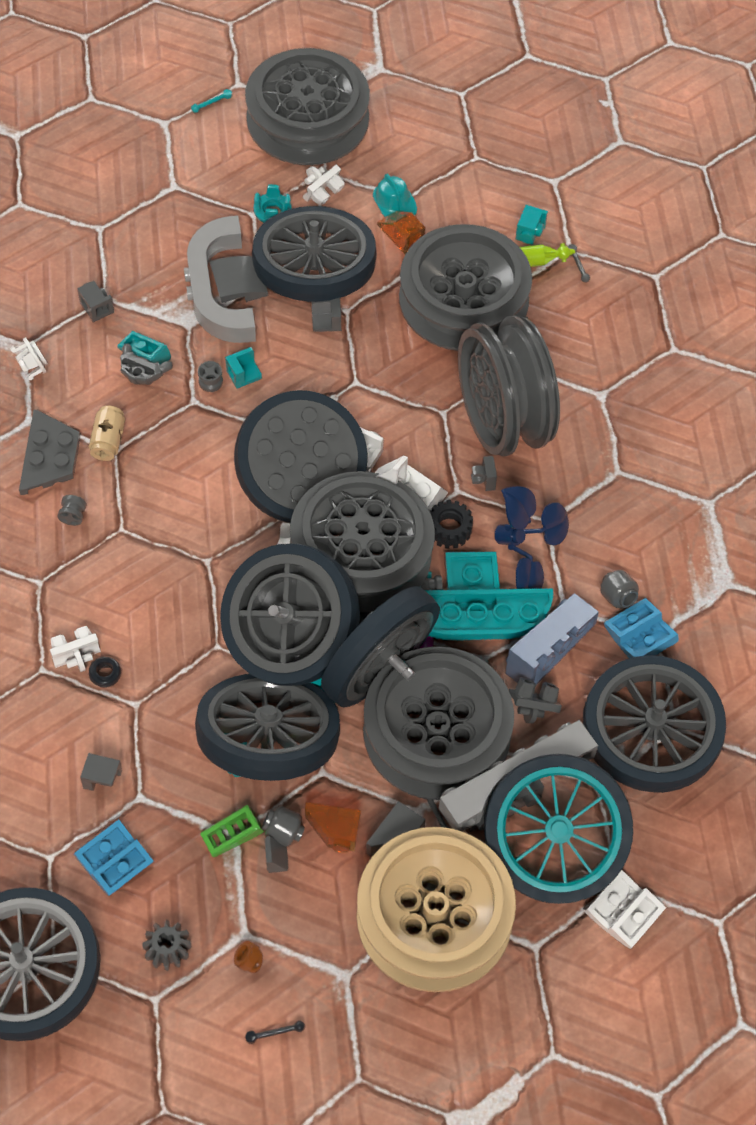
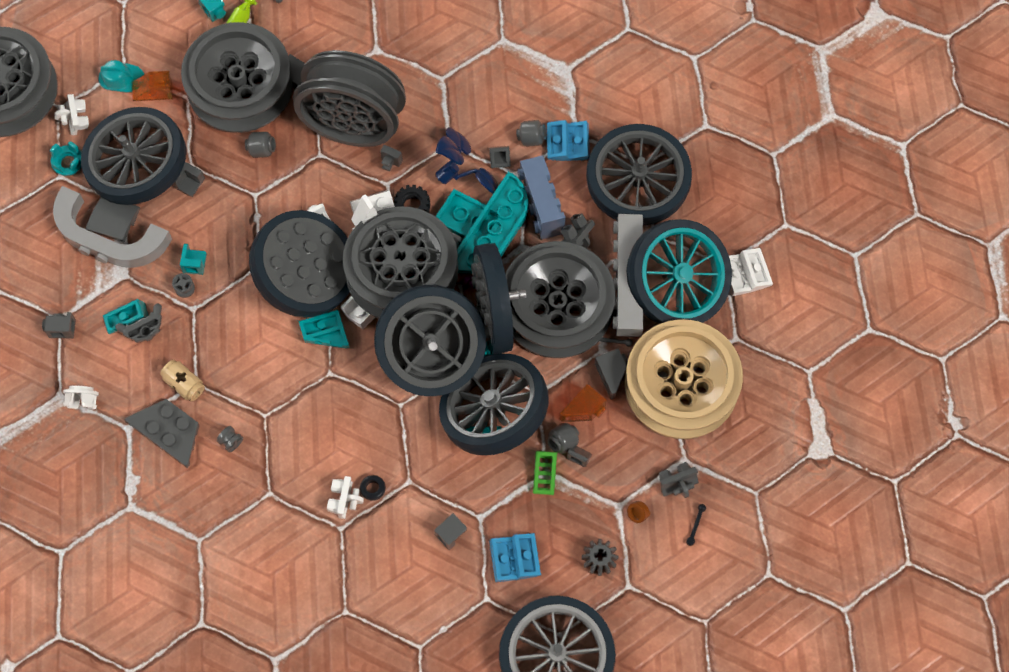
camera: 55 degrees left, 10 degrees up
none -> dark grey head [245,132,276,158]
none -> teal wing [299,310,350,349]
none -> dark grey slope [489,146,511,168]
none -> dark grey hips [659,462,699,498]

